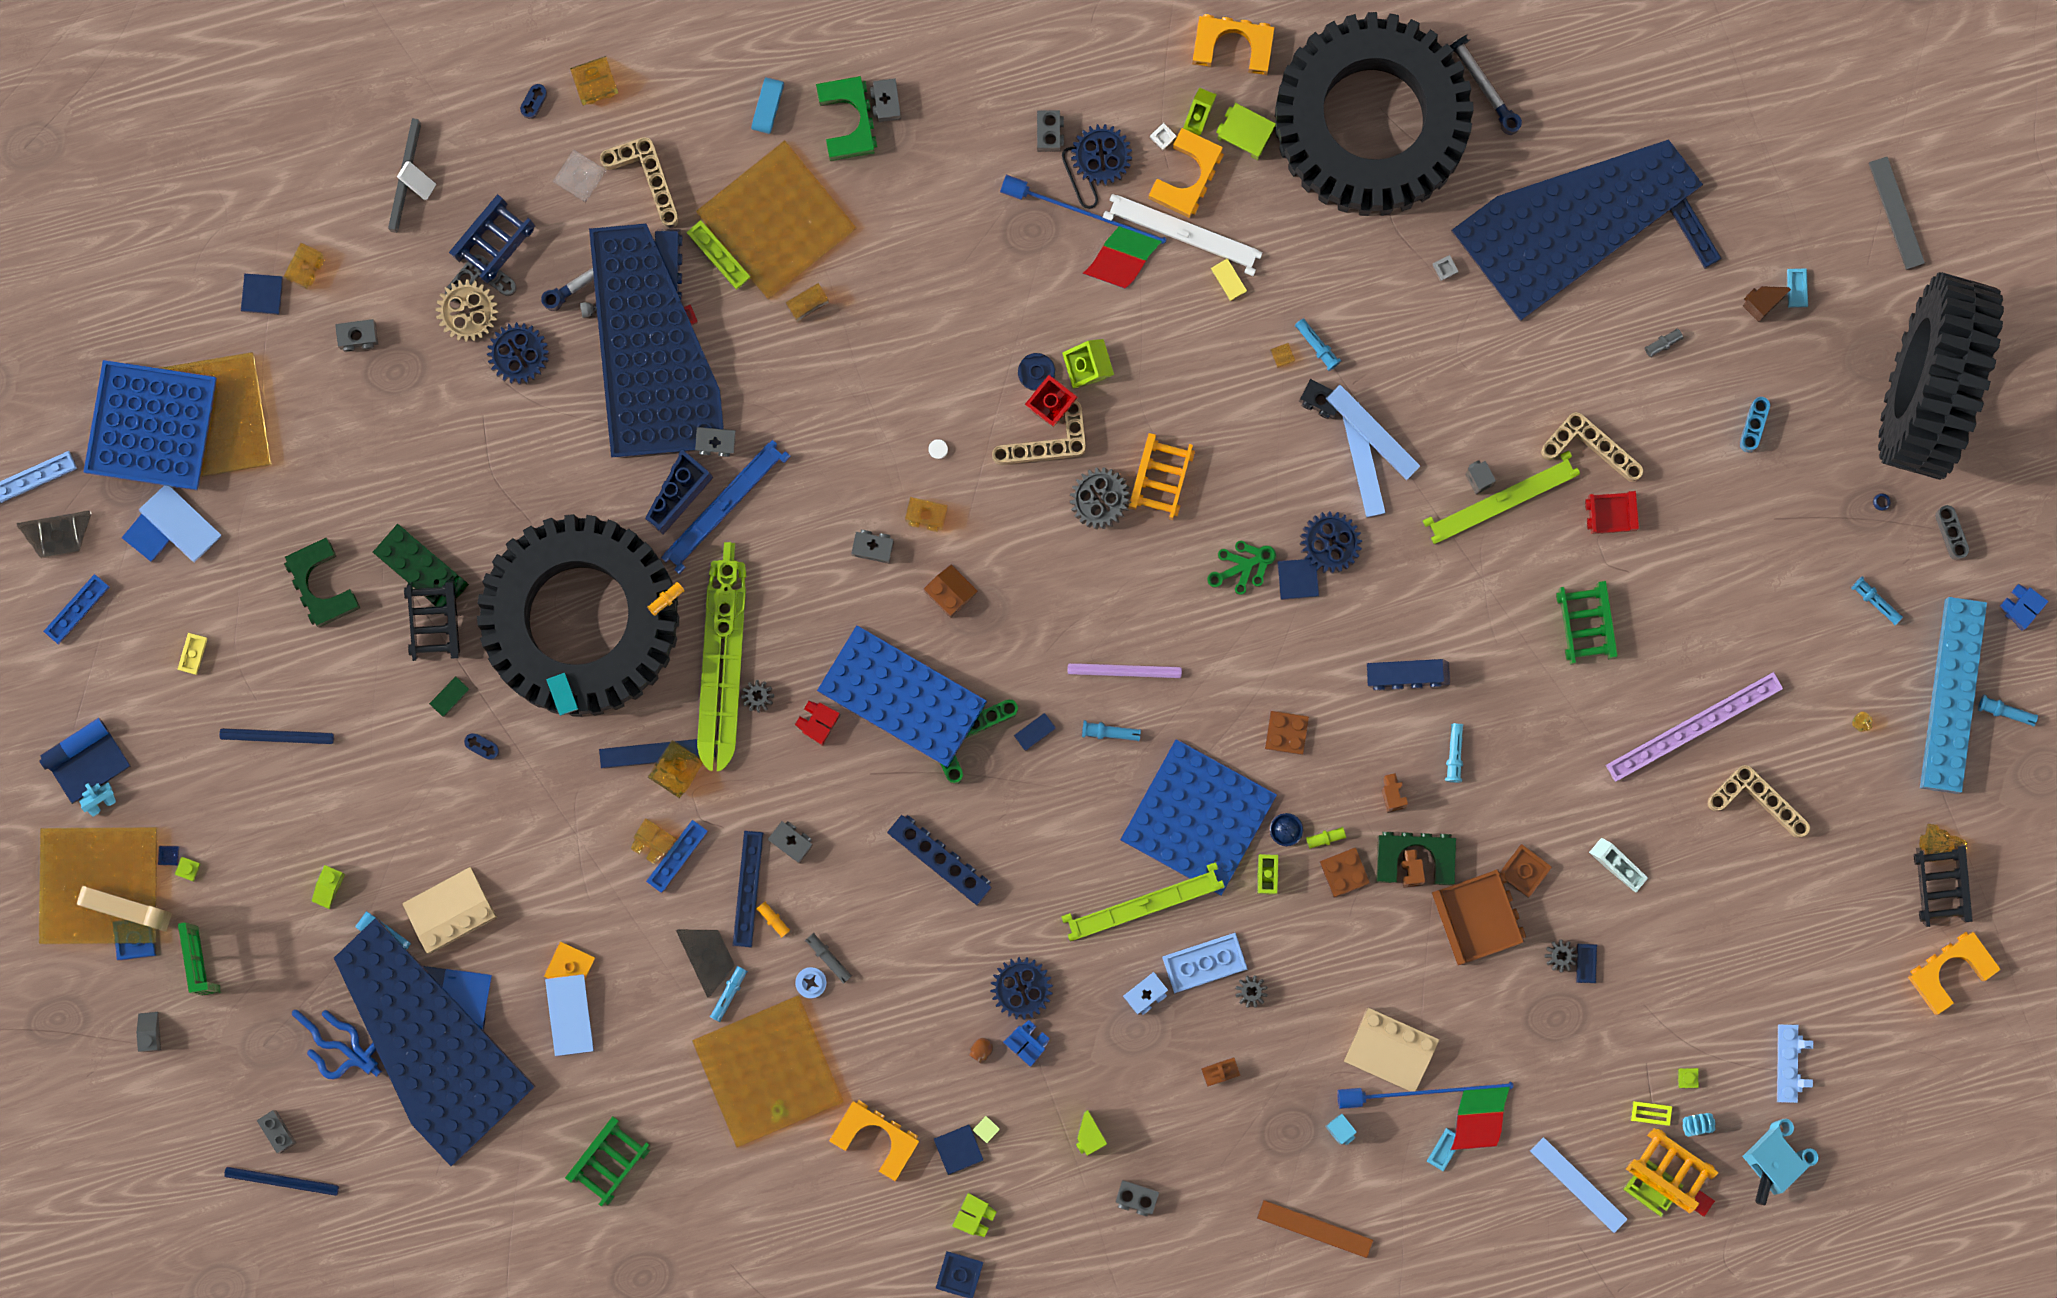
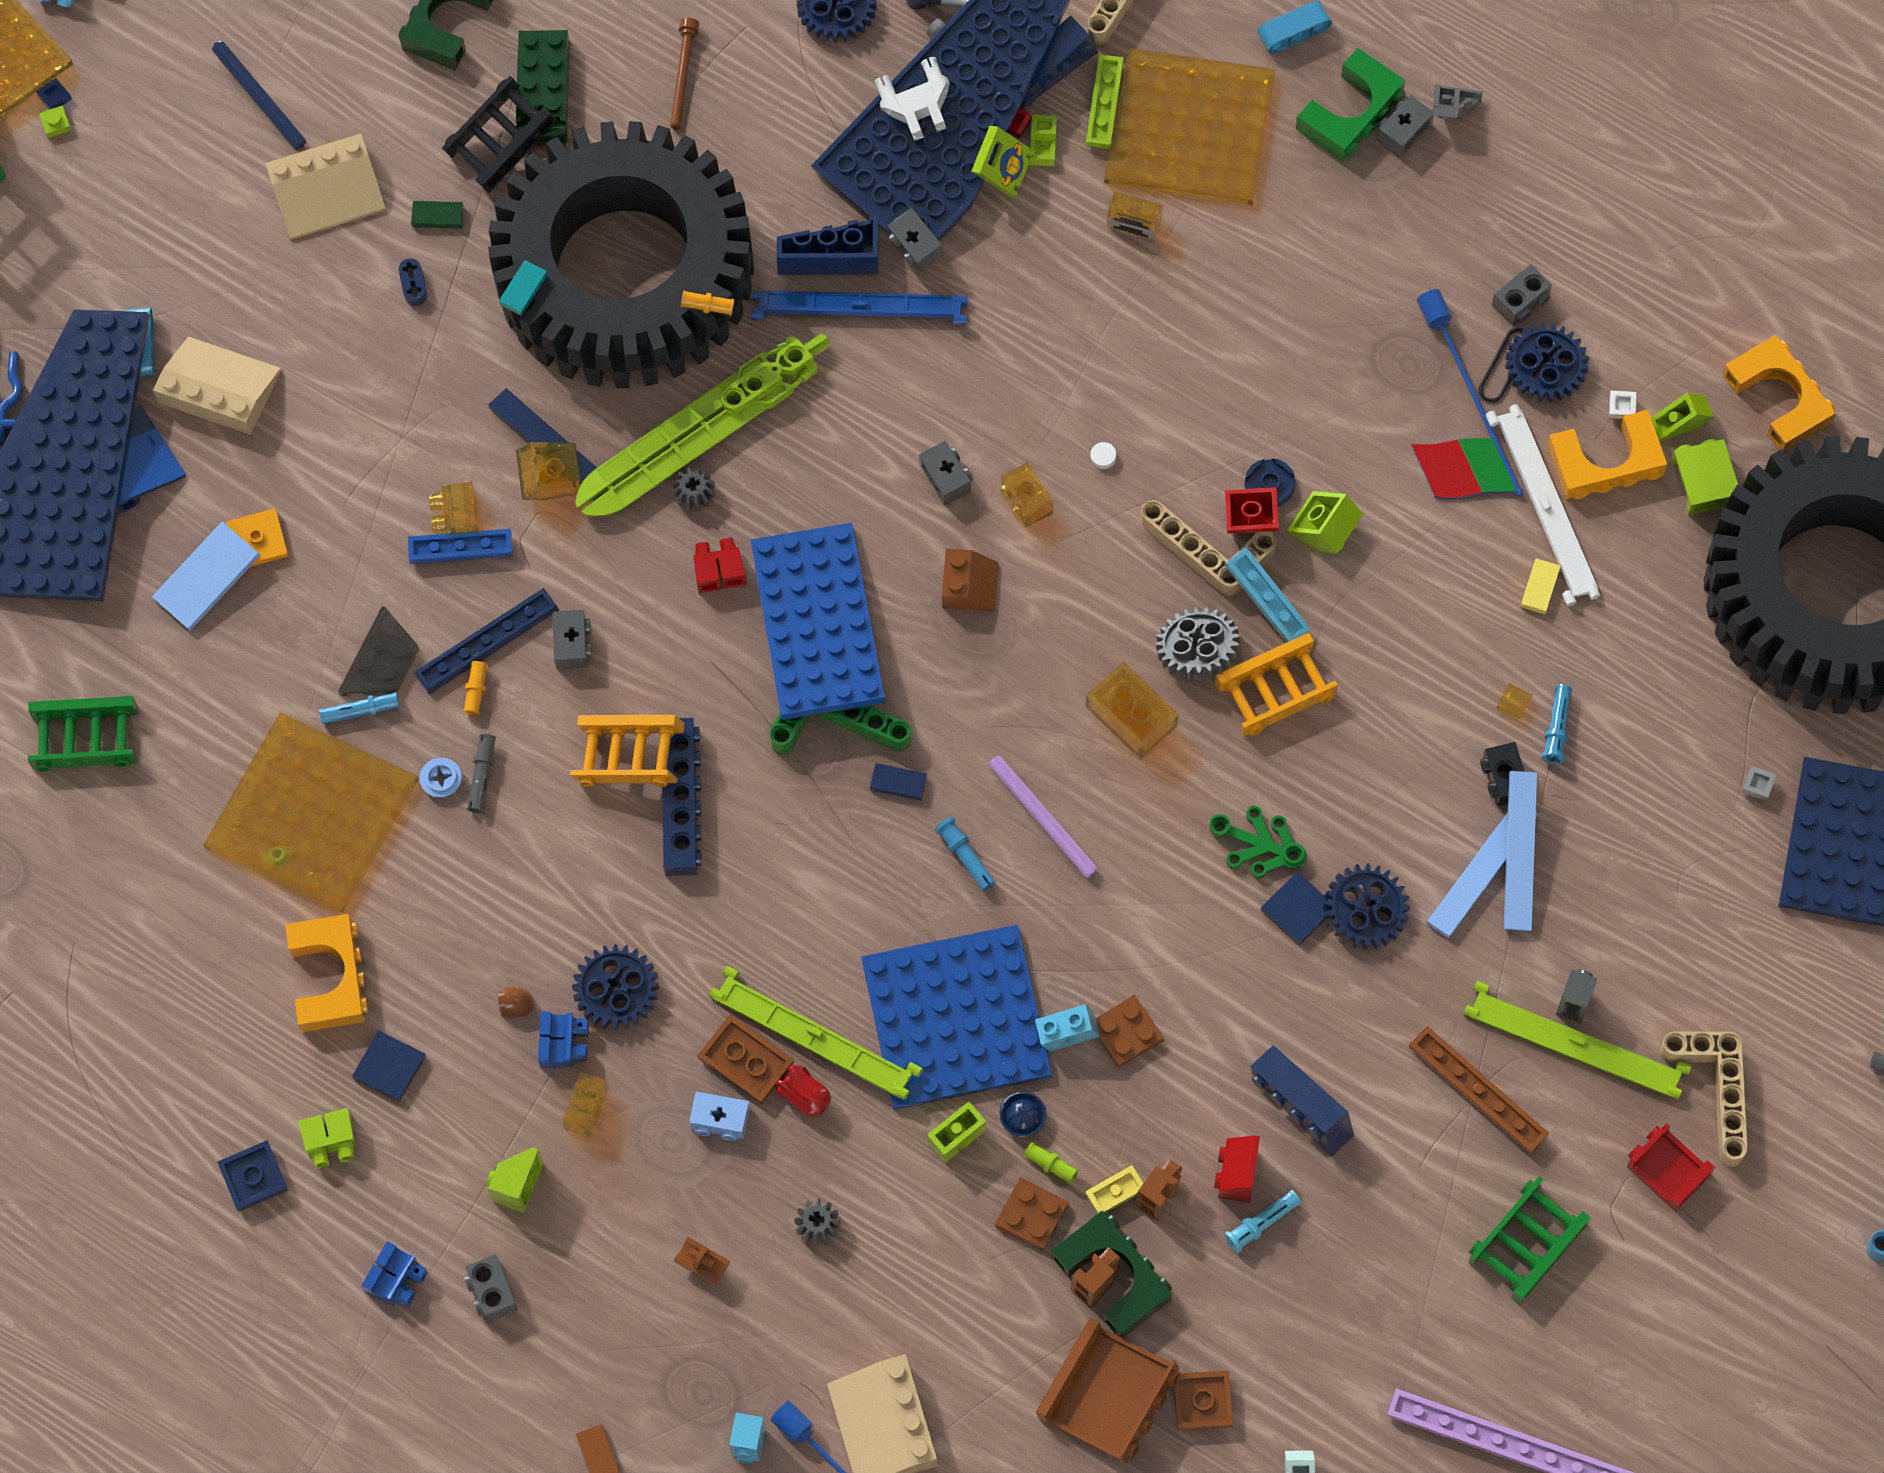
camera: 50 degrees right, 15 degrees down
lime slope [312,865,345,909] -> none
yellowish green tile [973,1116,1000,1143] -> none
light blue tile [1162,933,1247,994] -> none
none -> tan slope [265,133,386,240]
none -> blue hips [361,1241,428,1306]
none -> clear yellow brick [563,1072,609,1138]
none -> light orange fence [570,715,685,787]
none -> dark orange piece [670,18,699,130]
none -> dark orange plate [697,1014,794,1105]
none -> red piece [776,1064,831,1117]
none -> white connector [874,57,949,141]
none -> lime container [971,126,1034,198]
none -> lime slope [1030,114,1057,166]
none -> medium azure brick [1035,1004,1100,1052]
none -> light yellow plate [1085,1165,1143,1214]
none -> clear yellow brick [1086,661,1179,760]
none -> red slope [1214,1135,1260,1203]
none -> medium azure plate [1224,547,1310,643]
none -> dark orange plate [1409,1026,1549,1155]
none -> dark grey wing [1432,85,1483,119]

